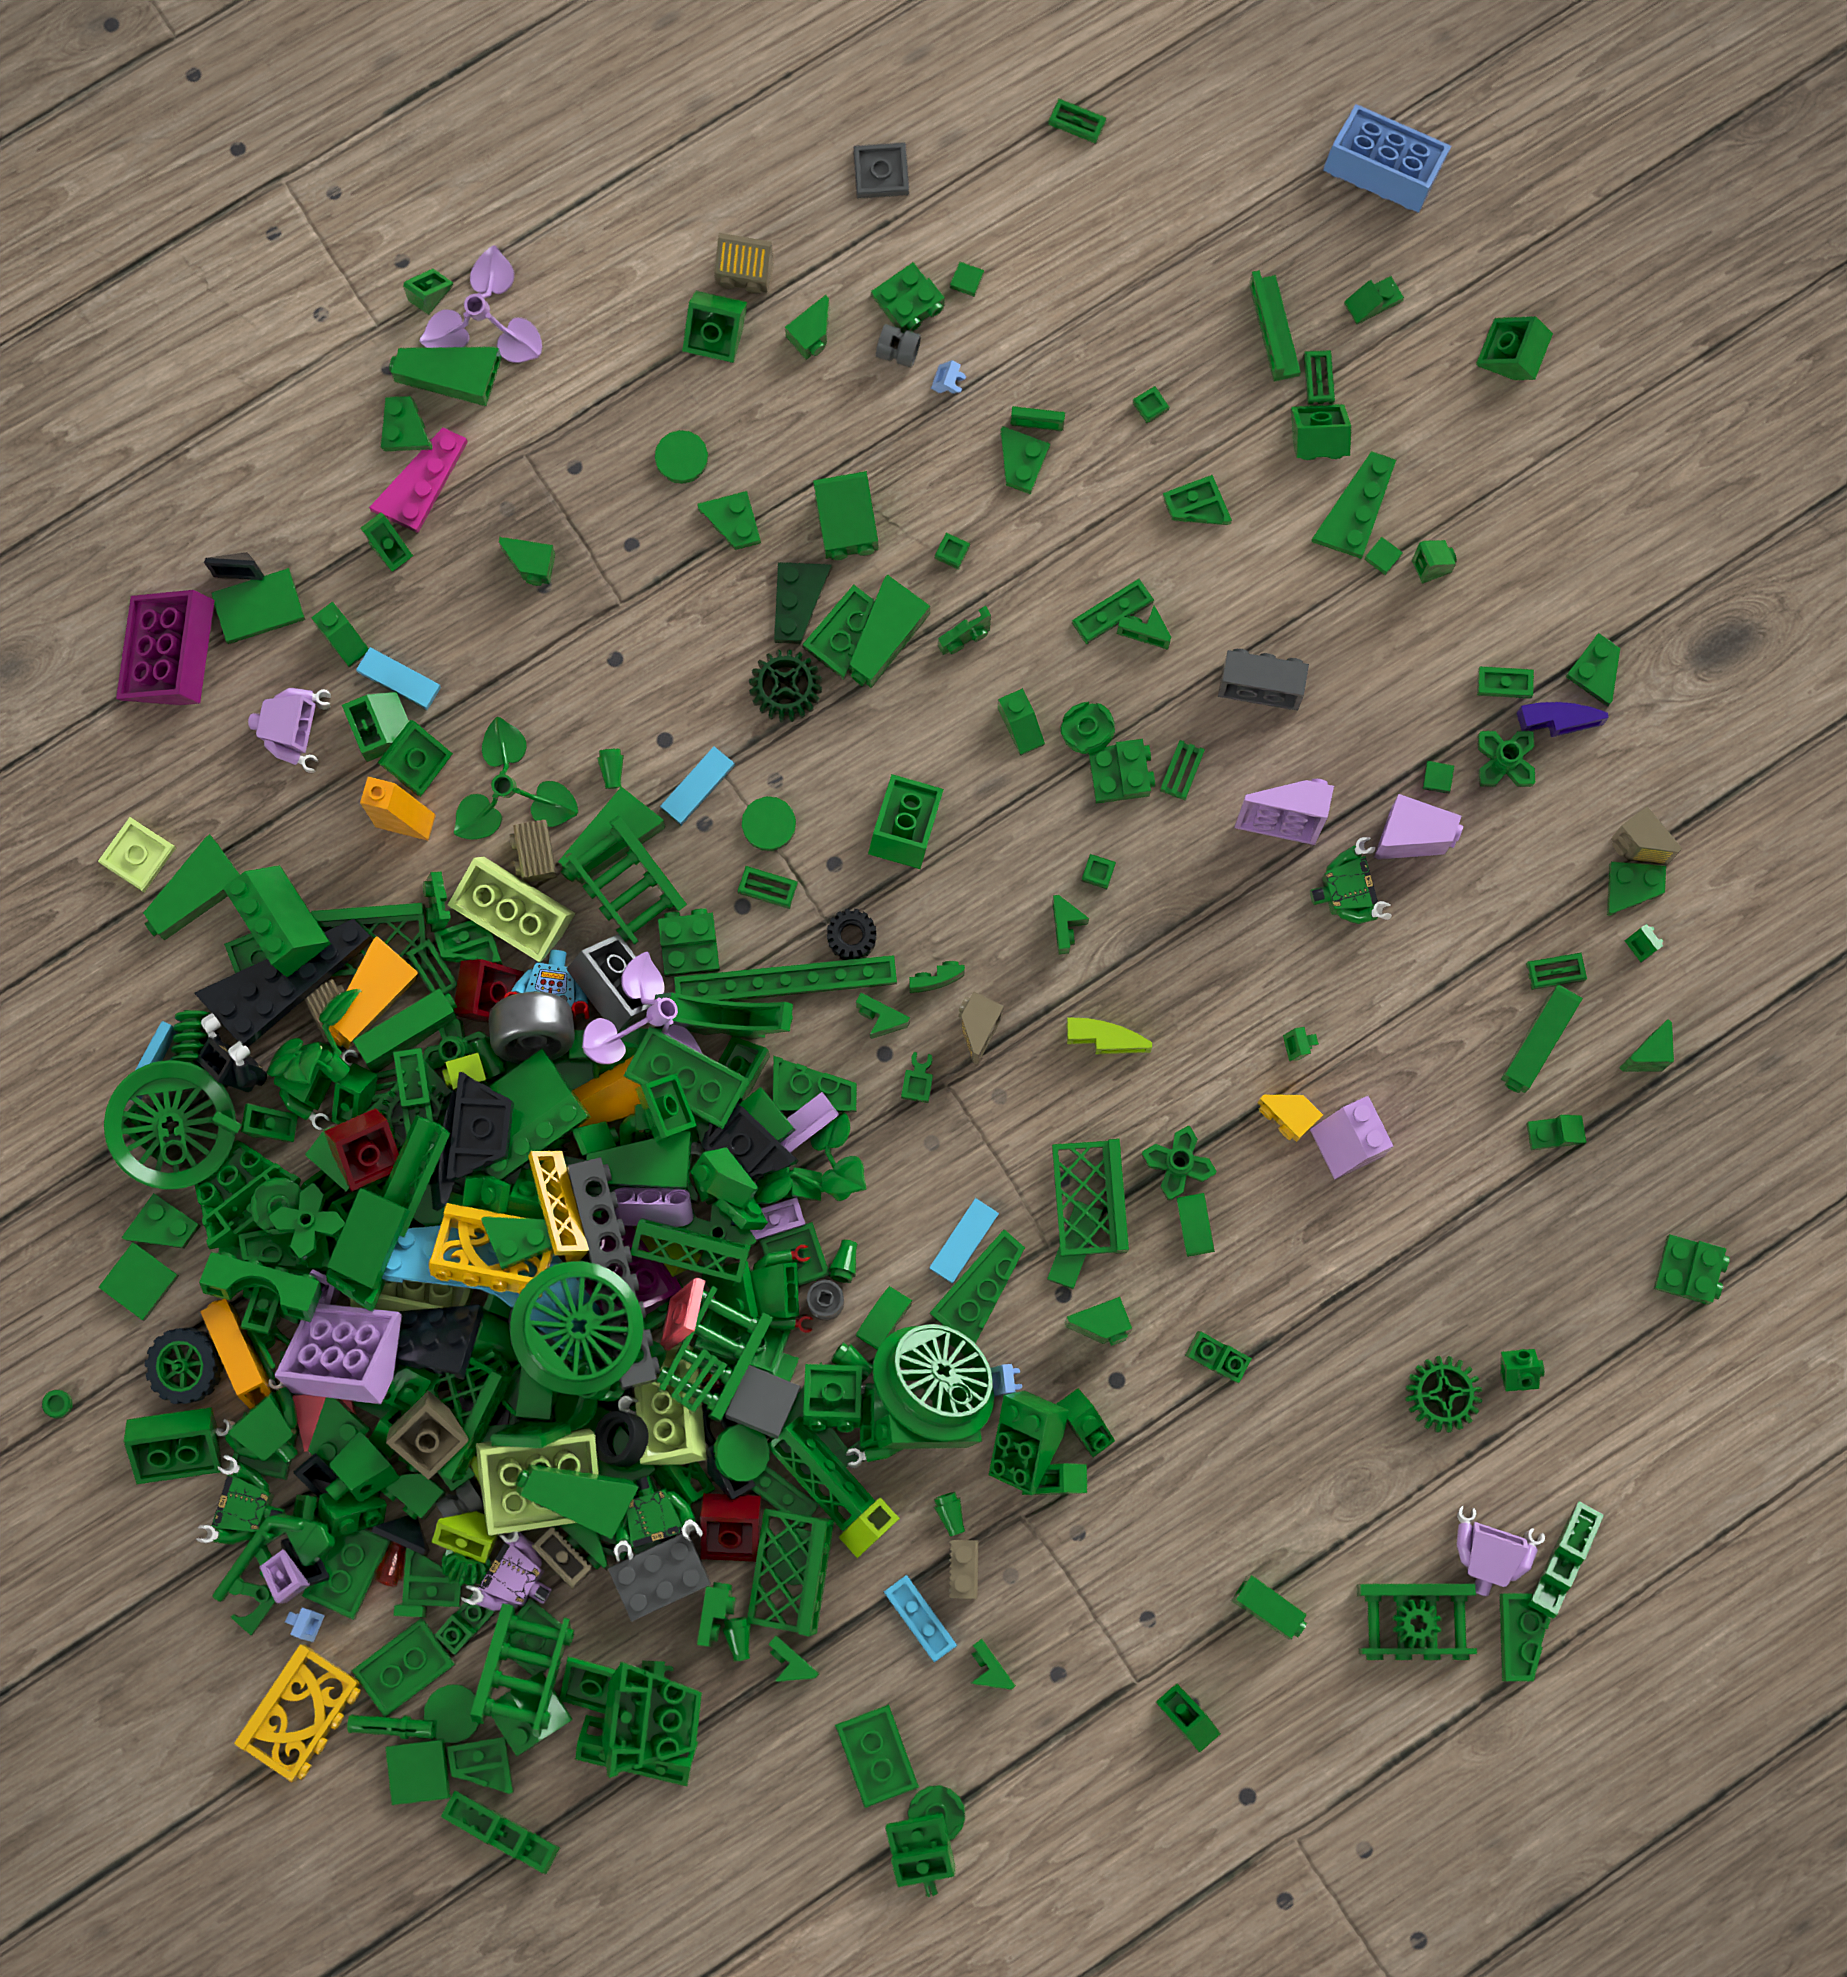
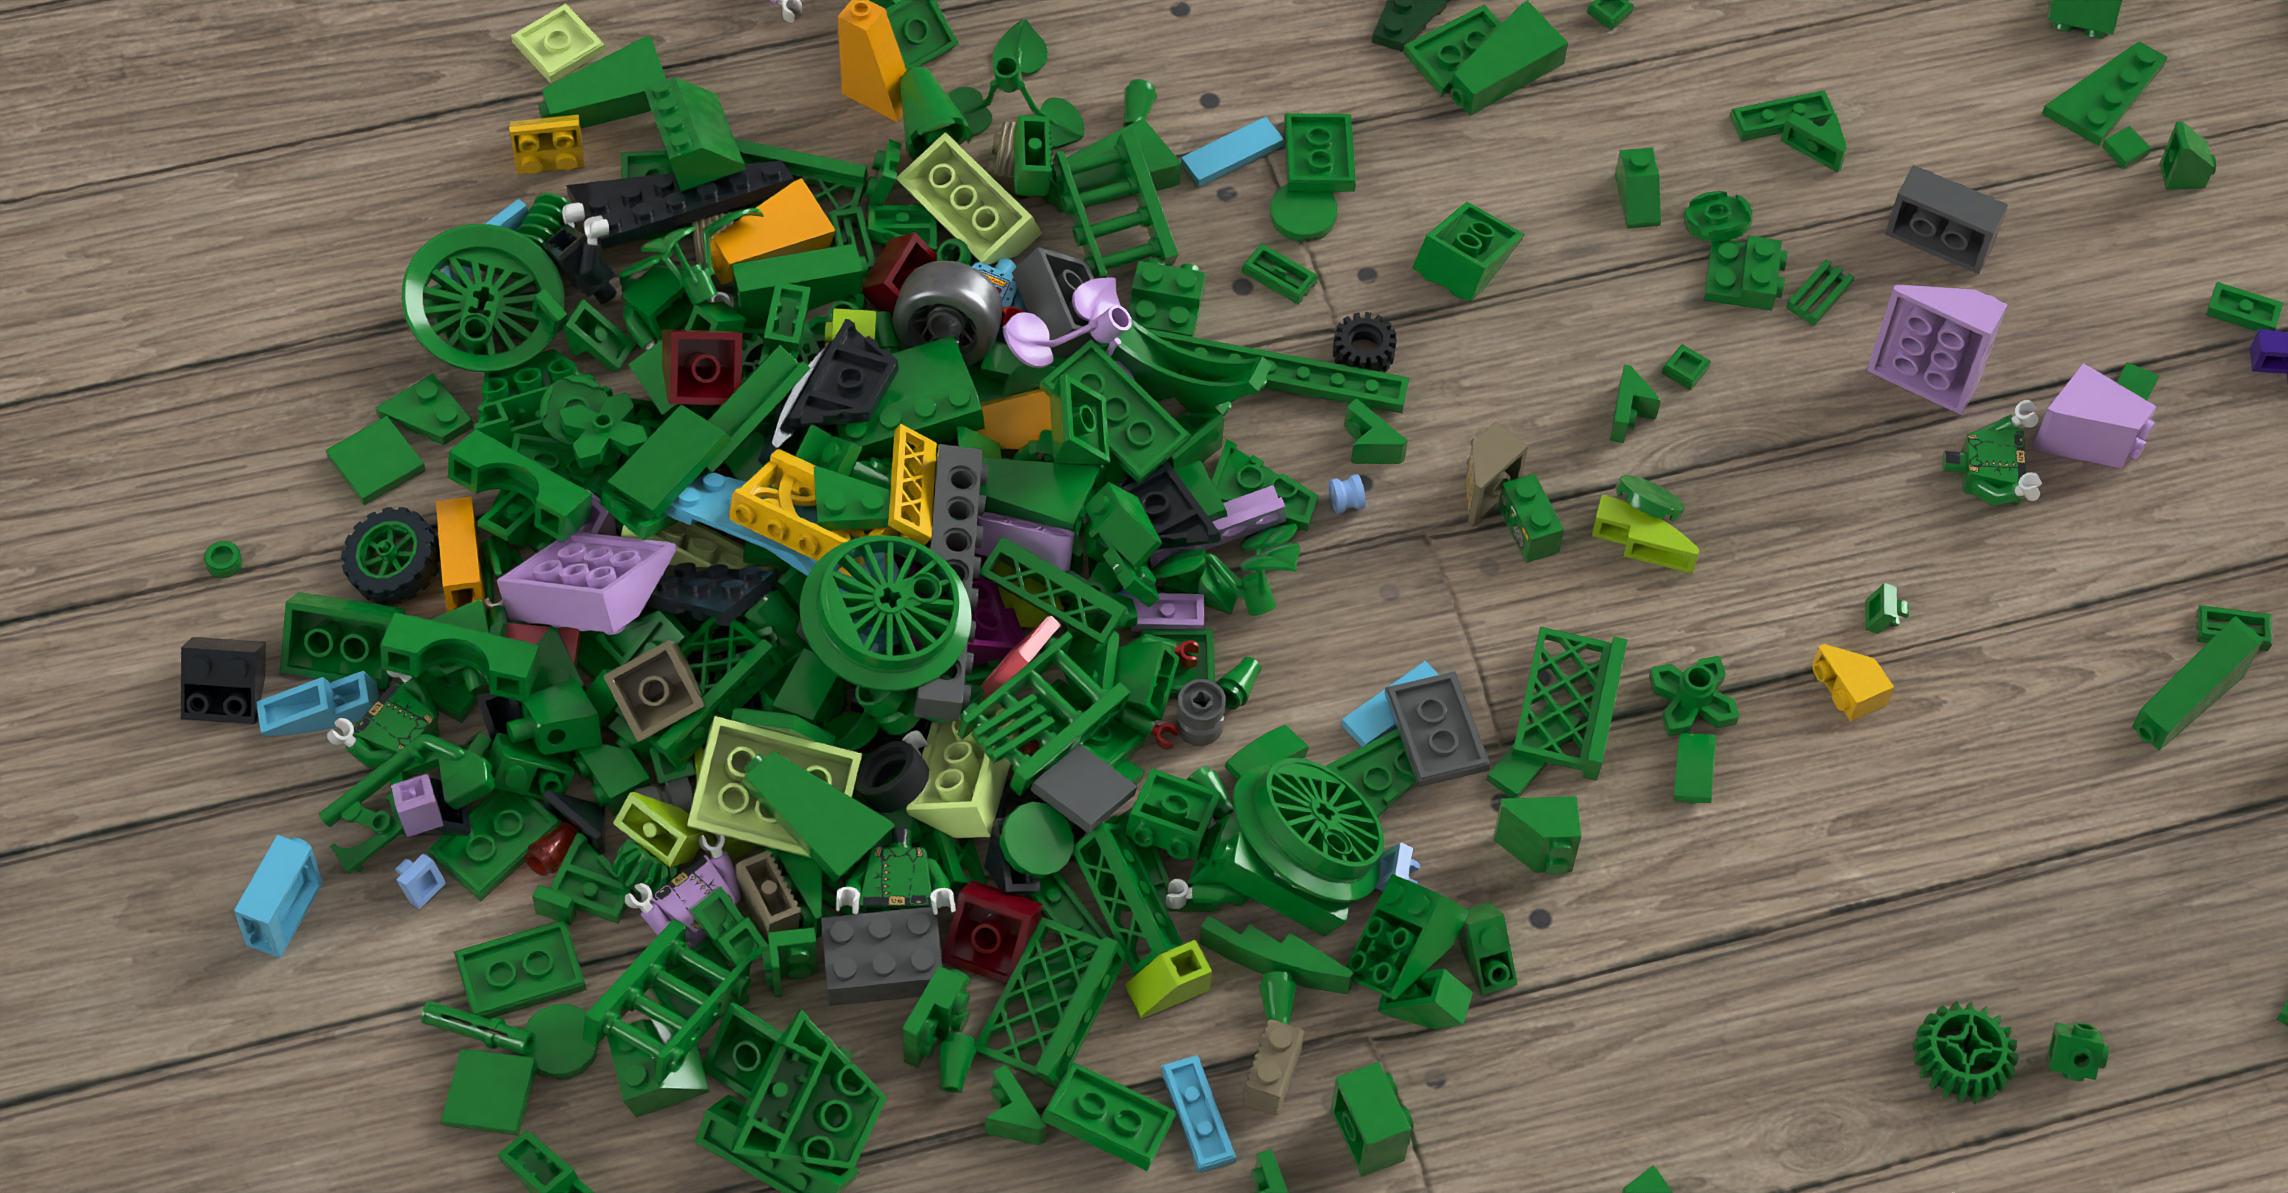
camera: 15 degrees right, 20 degrees down
yellow fence [234,1644,361,1782] -> none
green slope [434,1593,496,1655] -> none
green wing [447,1737,514,1794] -> none
dark green gear [749,649,822,722] -> none
green plate [901,1052,933,1103] -> none
green slope [909,961,965,993] -> none
green wing [938,606,991,655] -> none
green wing [1162,475,1232,525] -> none
green slope [1185,1331,1252,1383] -> none
lavender slope [1310,1096,1393,1180] -> none
green plant [1477,731,1535,787] -> none
green slope [1526,1115,1587,1151] -> none
none -> black slope [181,637,266,724]
none -> medium azure window [234,835,323,959]
none -> medium azure slope [256,670,379,736]
none -> green arch [380,613,540,702]
none -> yellow slope [509,115,585,174]
none -> green slope [688,886,769,967]
none -> green bracket [762,928,819,997]
none -> green cone [899,67,972,161]
none -> green cone [937,239,975,267]
none -> green brick [1013,115,1053,196]
none -> green tile [1041,1061,1177,1171]
none -> green slope [1199,915,1354,994]
none -> green tile [1284,113,1356,192]
none -> light blue wheel [1328,474,1366,514]
none -> green brick [1330,1062,1414,1177]
none -> dark grey tile [1385,671,1490,787]
none -> green brick [1498,473,1564,563]
none -> green tile [1615,475,1685,522]

